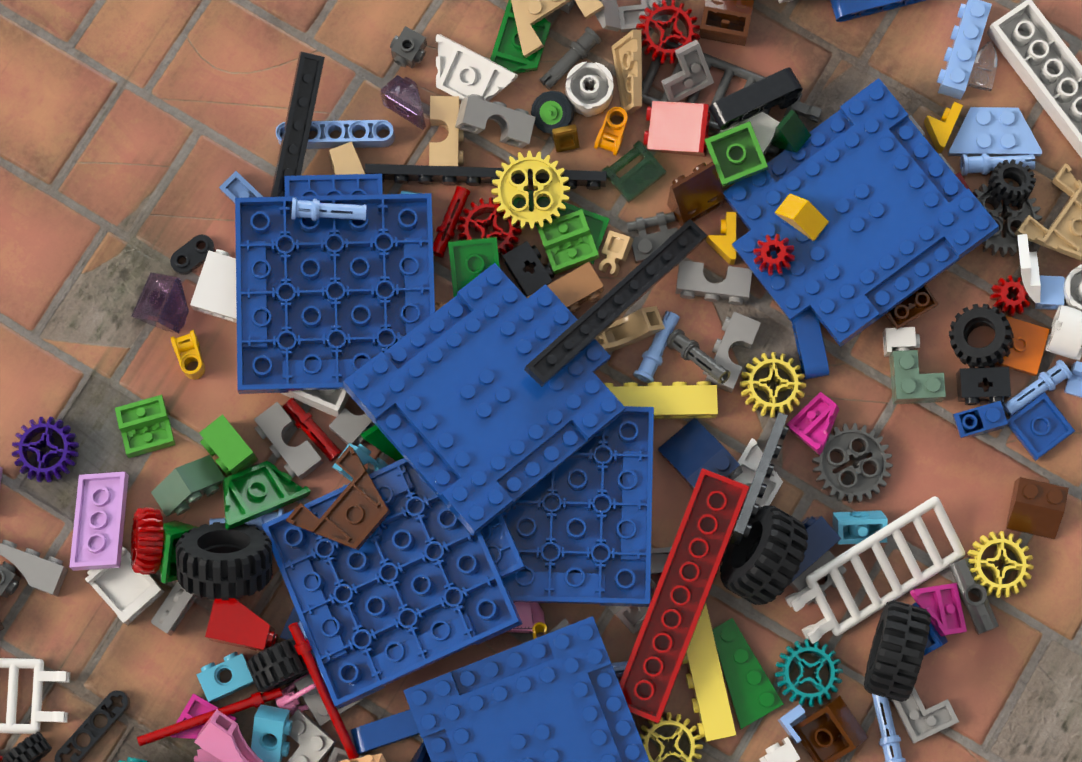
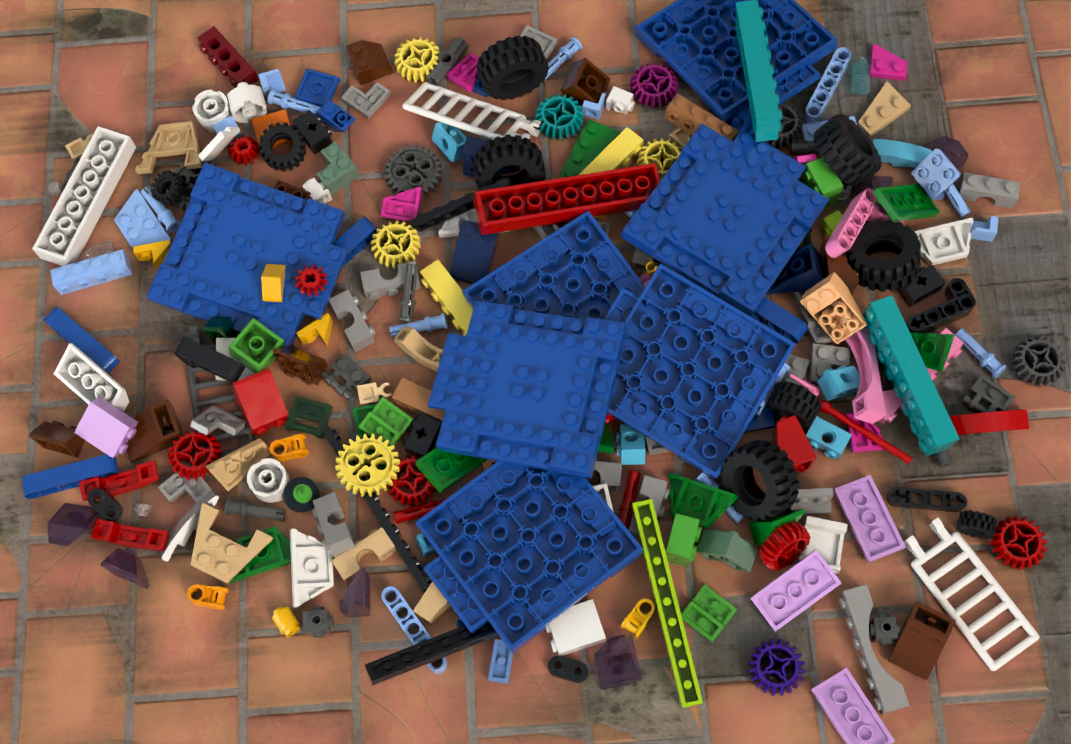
camera: 120 degrees left, 10 degrees down
reddish brown wing [286,445,390,550] -> none
red bar [288,622,359,760] -> none
light blue pin [291,197,367,221] -> none
black plate [524,219,708,387] -> none
pearl gold tile [552,124,580,153] -> none
none -> yellow brick [272,606,300,637]
none -> light grey plate [341,82,391,119]
none -> lime brick [632,499,703,708]
none -> lavender plate [833,475,906,563]

